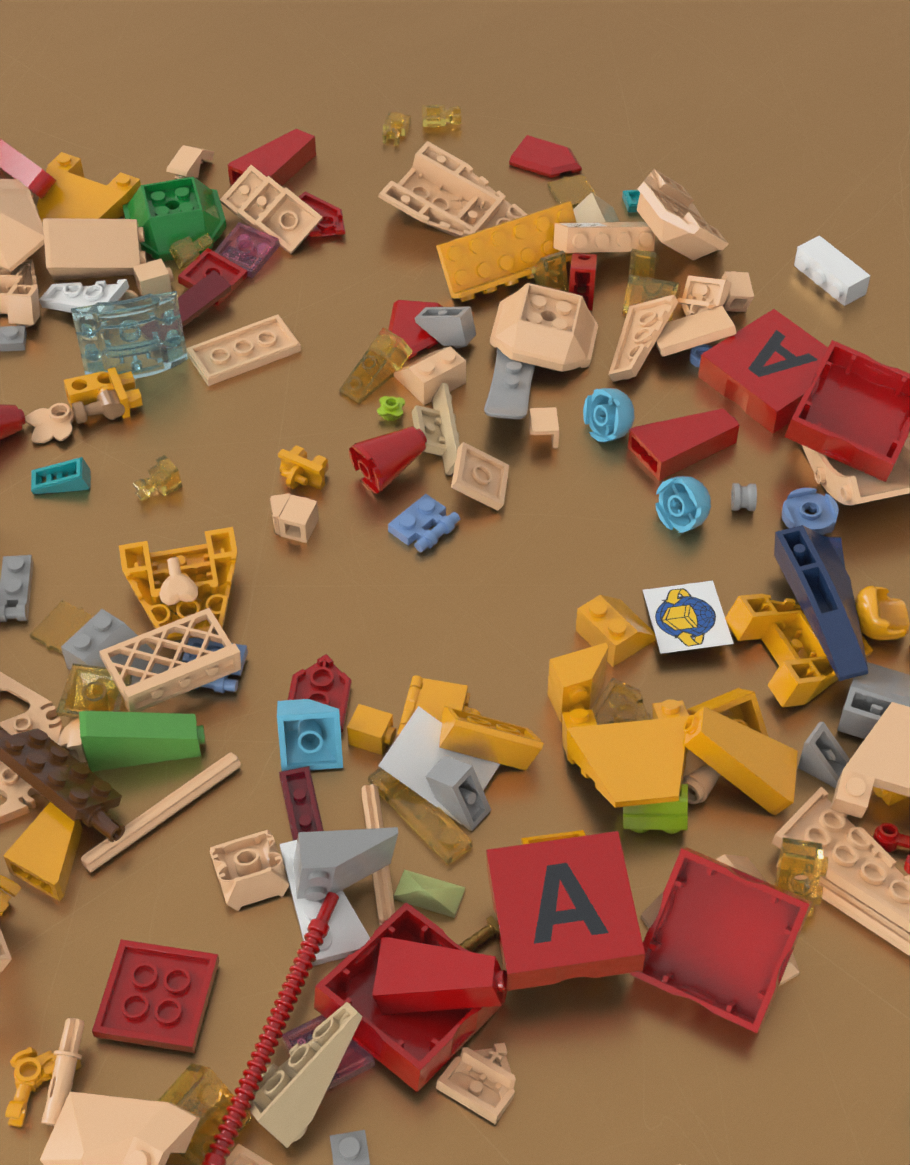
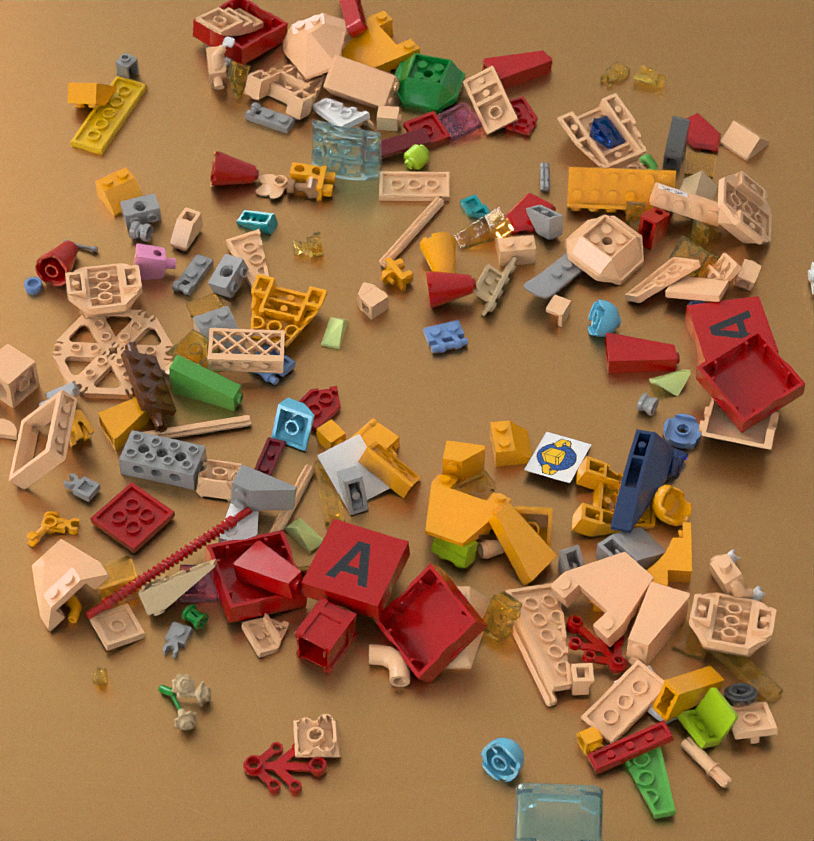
camera: 30 degrees right, 0 degrees up
light nougat axle [41,1018,84,1126] -> none
light nougat rock [159,557,198,606] -> none
light nougat slope [166,145,214,179] -> none
clear yellow piece [169,234,213,269] -> none
lime plate [377,396,405,421] -> none
light nougat hinge [451,442,509,511] -> none
medium azure cylinder [655,476,711,533] -> none
none -> light grey plate [63,473,101,502]
none -> light grey brick [119,430,207,490]
none -> green bush [182,604,209,630]
none -> light grey brick [208,254,249,298]
none -> light nougat wing [226,229,269,289]
none -> red container [295,597,357,673]
none -> yellowish green slope [321,317,348,349]
none -> light nougat cylinder [369,644,410,687]
none -> light nougat axle [379,197,444,268]
none -> lime head [404,144,430,170]
none -> light orange cone [420,232,456,273]
none -> teal slope [460,194,492,219]
none -> light grey axle [540,162,550,192]
none -> clear blue slope [589,116,625,149]
none -> bright green arm [640,154,658,170]
none -> yellowish green slope [649,369,691,397]
none -> dark grey slope [663,116,690,171]
none -> light nougat slope [720,121,769,161]

